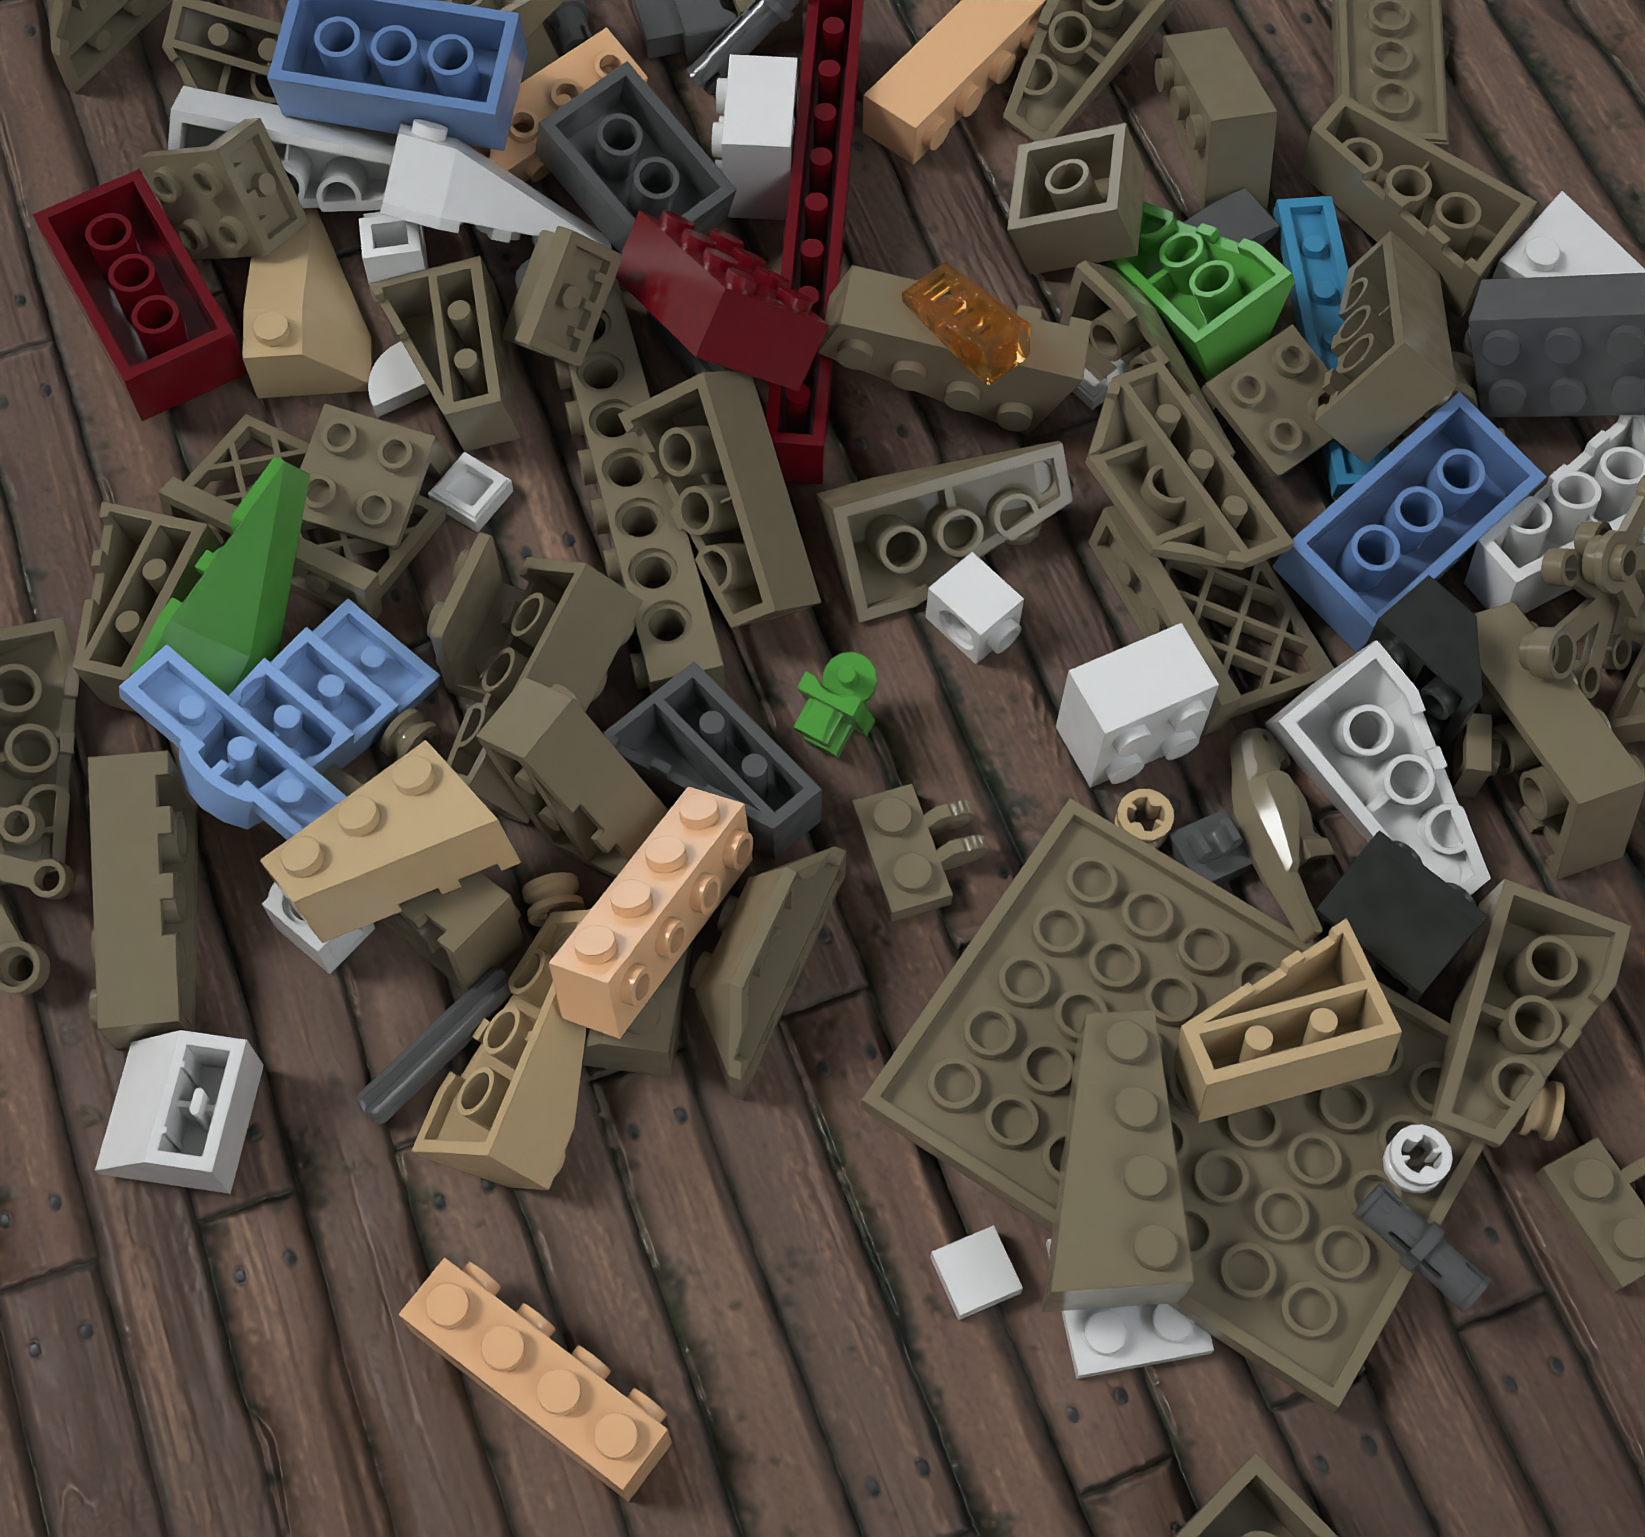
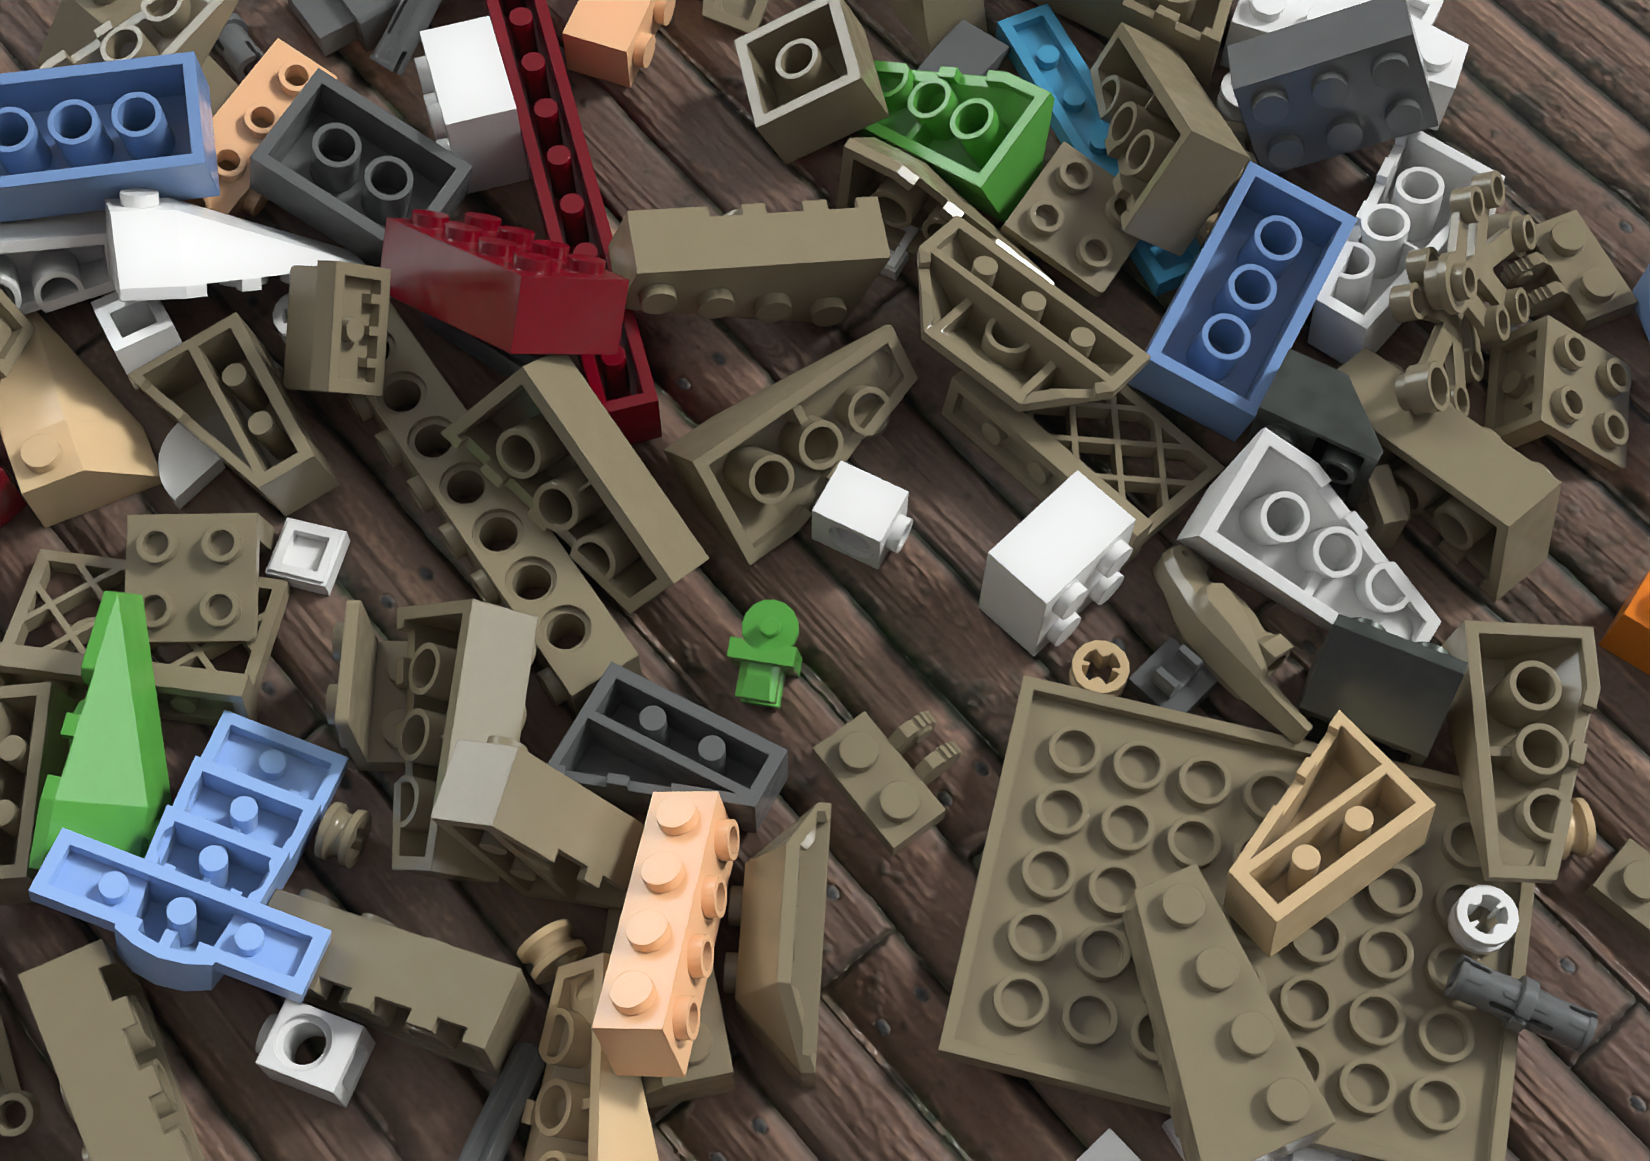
camera: 20 degrees left, 0 degrees up
tan wedge [260,740,521,943] -> none
clear orange slope [902,262,1031,386] -> none

